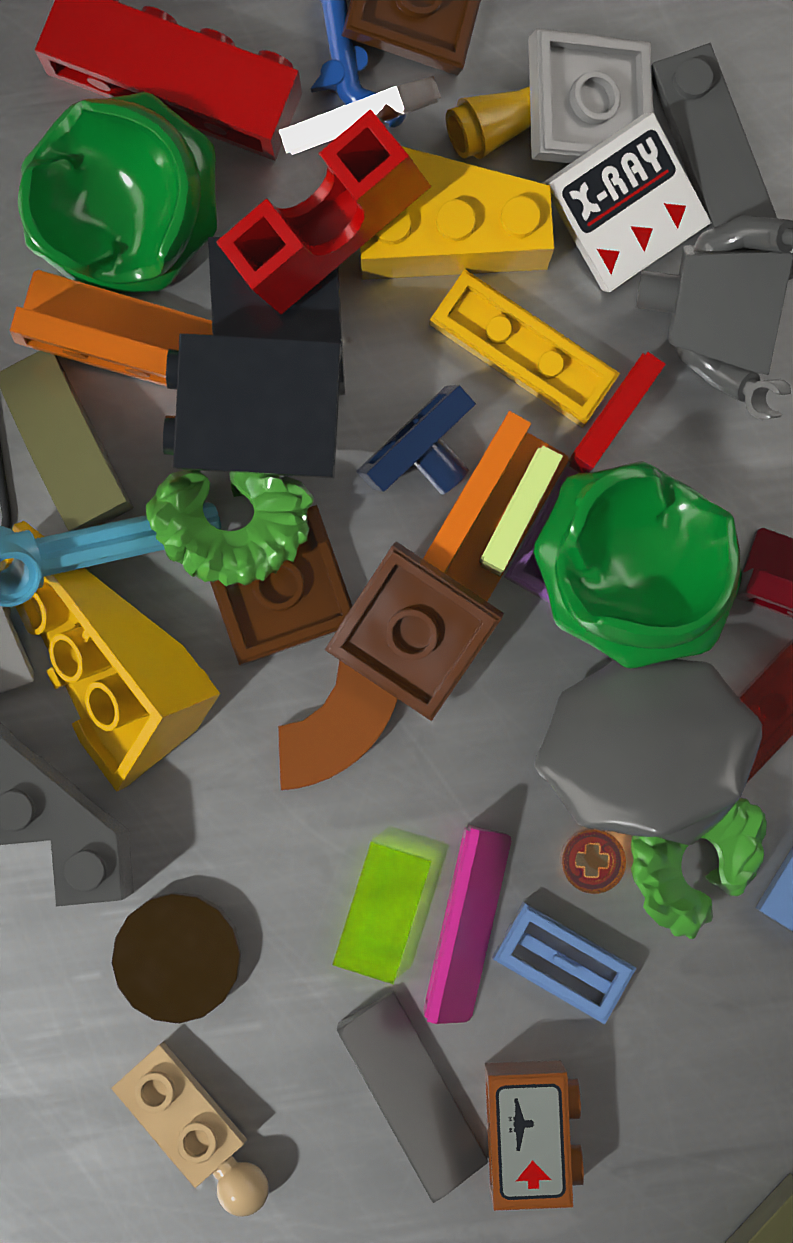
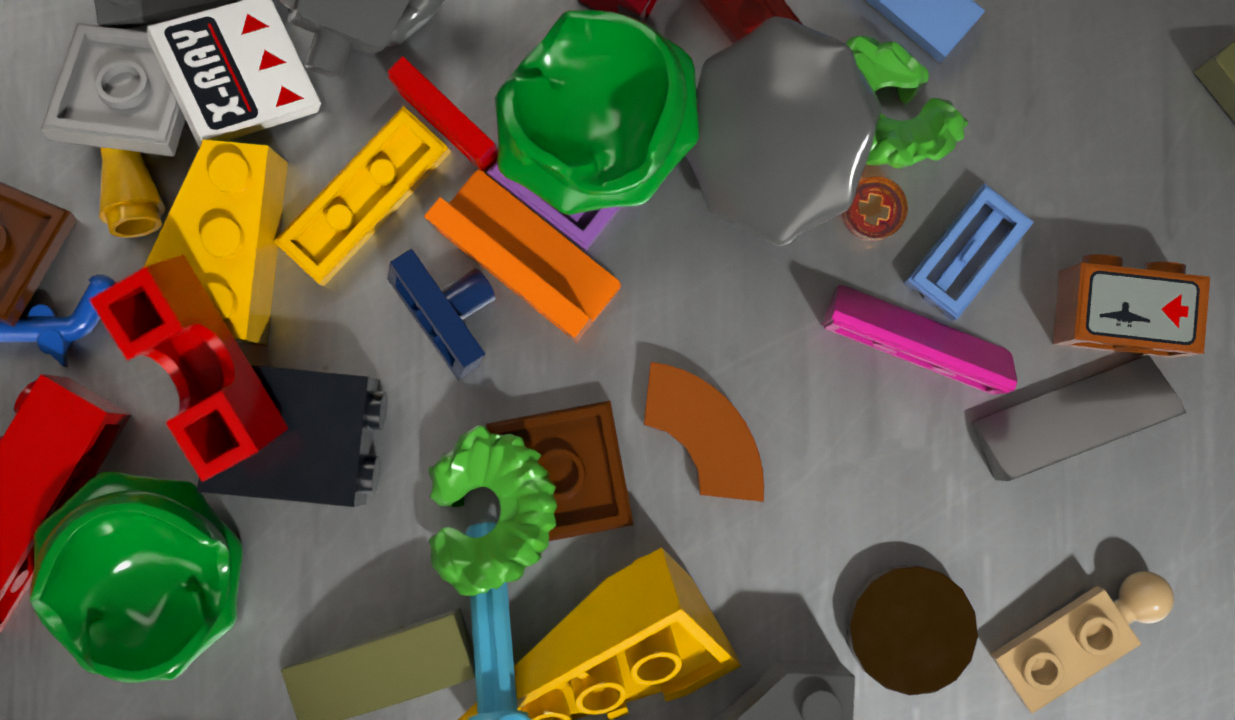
camera: 80 degrees left, 0 degrees up
orange panel [10,270,213,390] -> none
black brick [163,333,342,478] -> none
tile [279,76,441,155] -> none
reddish brown tile [325,541,504,721] -> none
clear neon green tile [332,841,432,984] -> none
yellowish green tile [479,446,563,576] -> none

